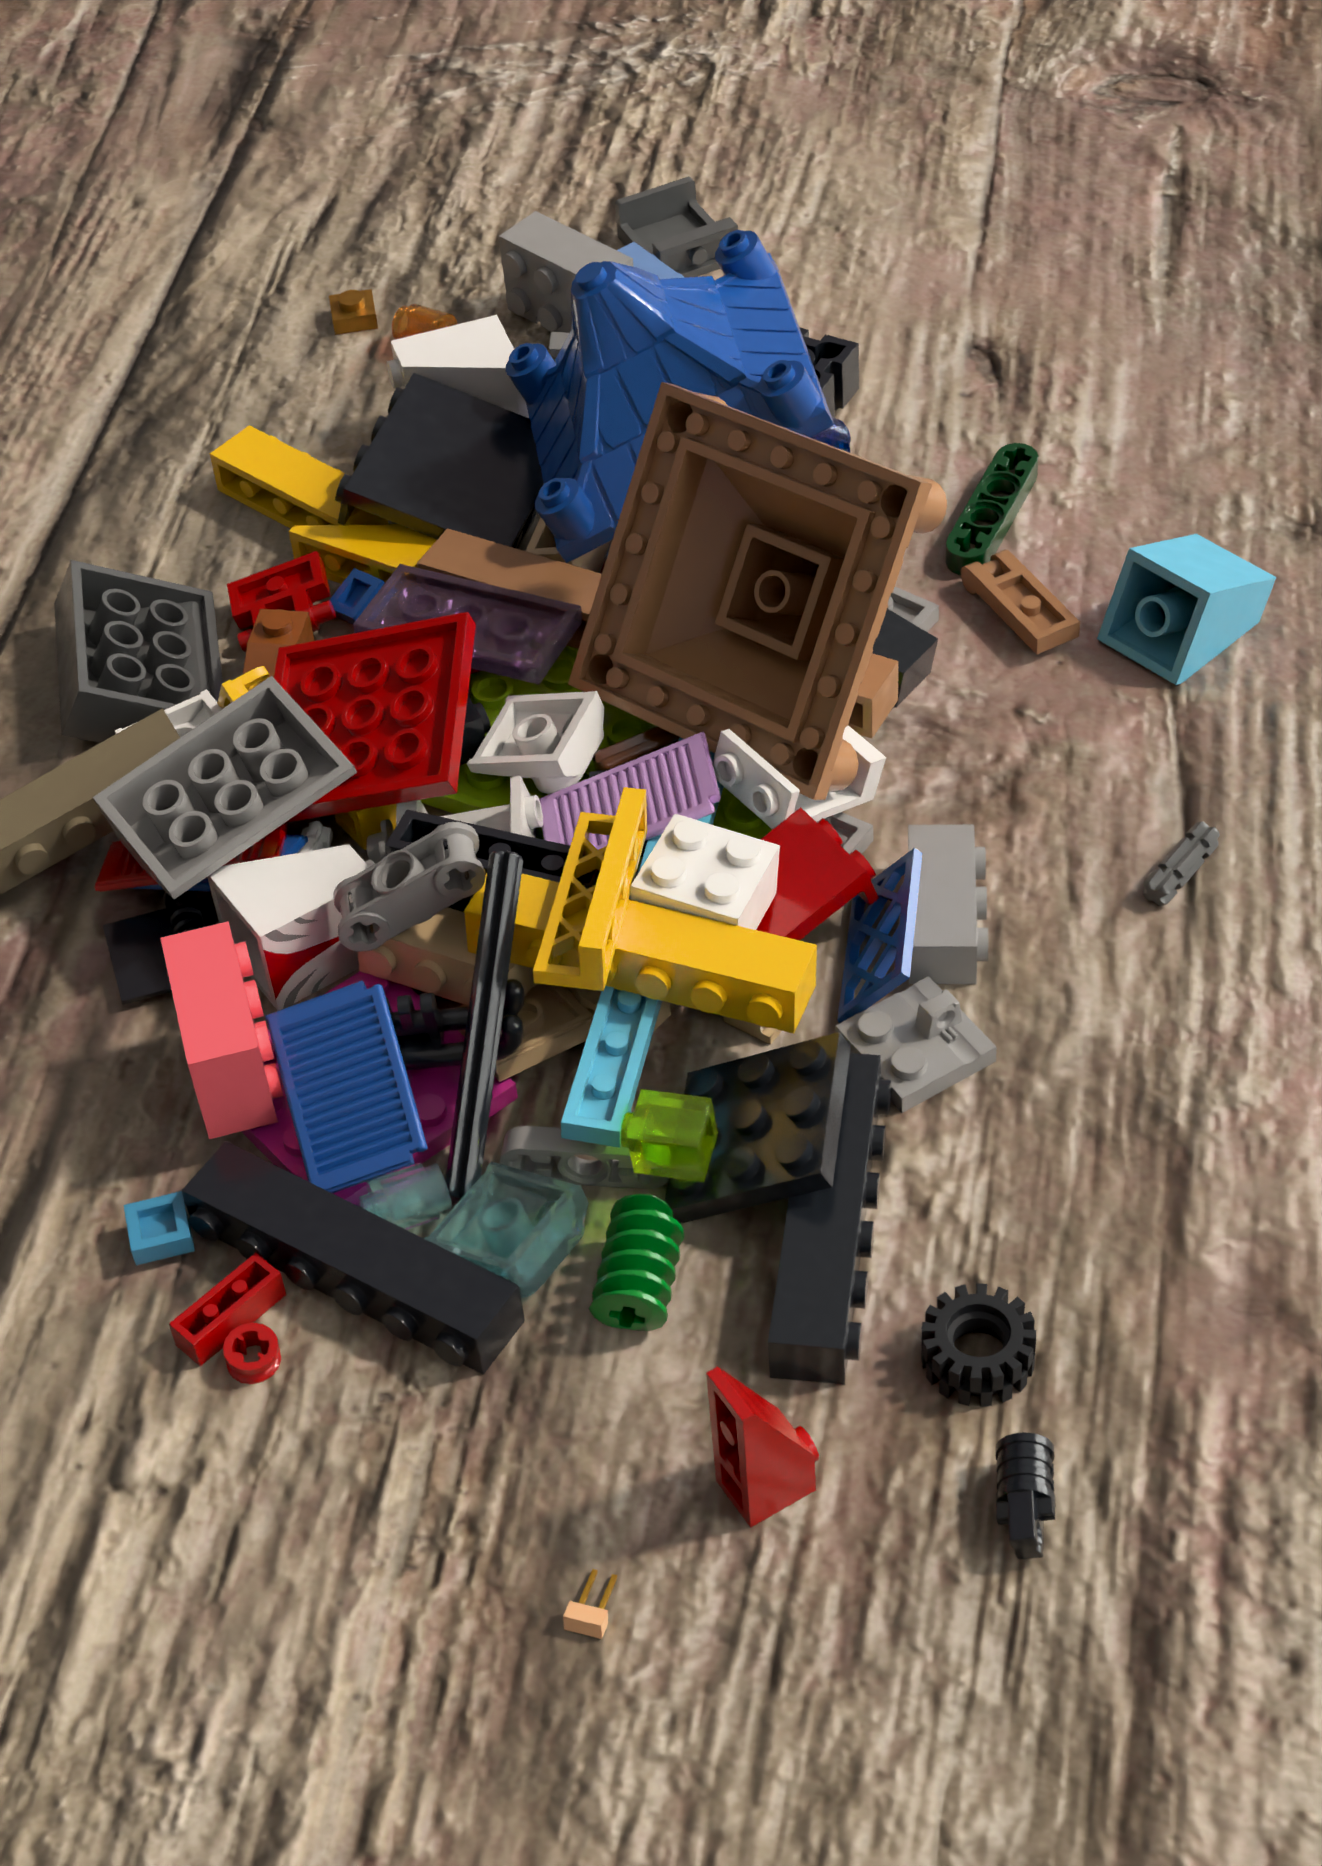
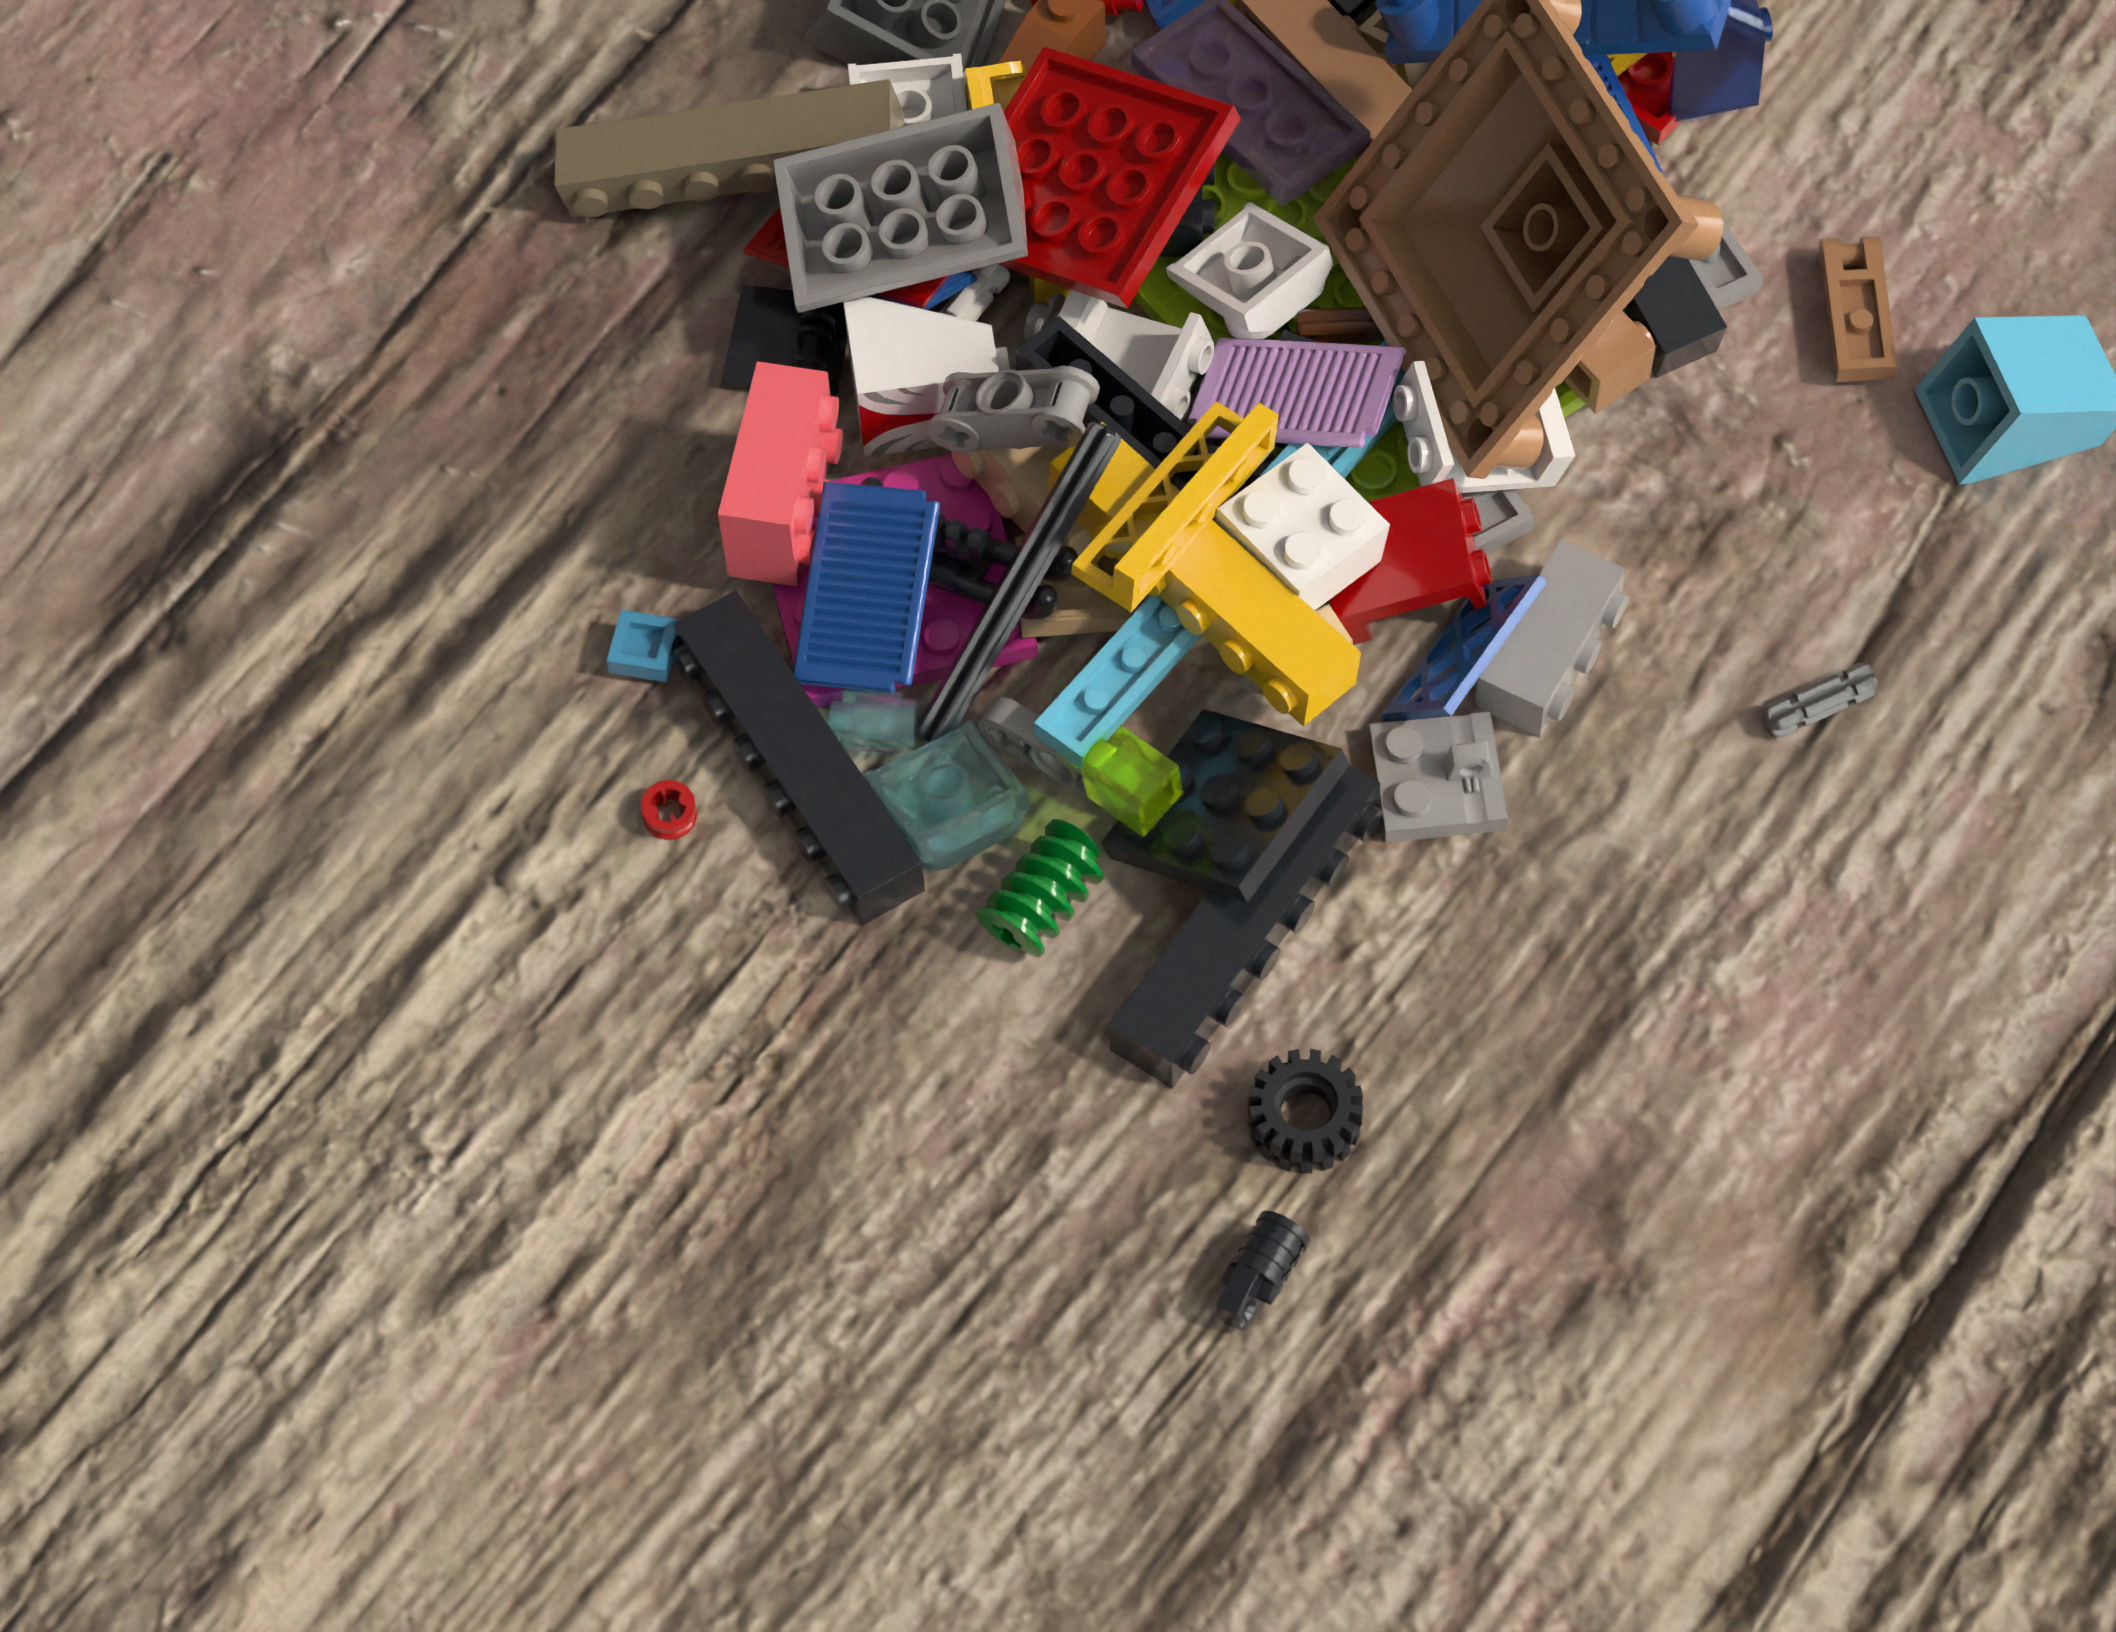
camera: 25 degrees right, 15 degrees up
red piece [169,1252,287,1367] -> none
light nougat piece [563,1569,617,1639] -> none
red slope [706,1366,819,1528] -> none
dark green beam [945,443,1039,575] -> none

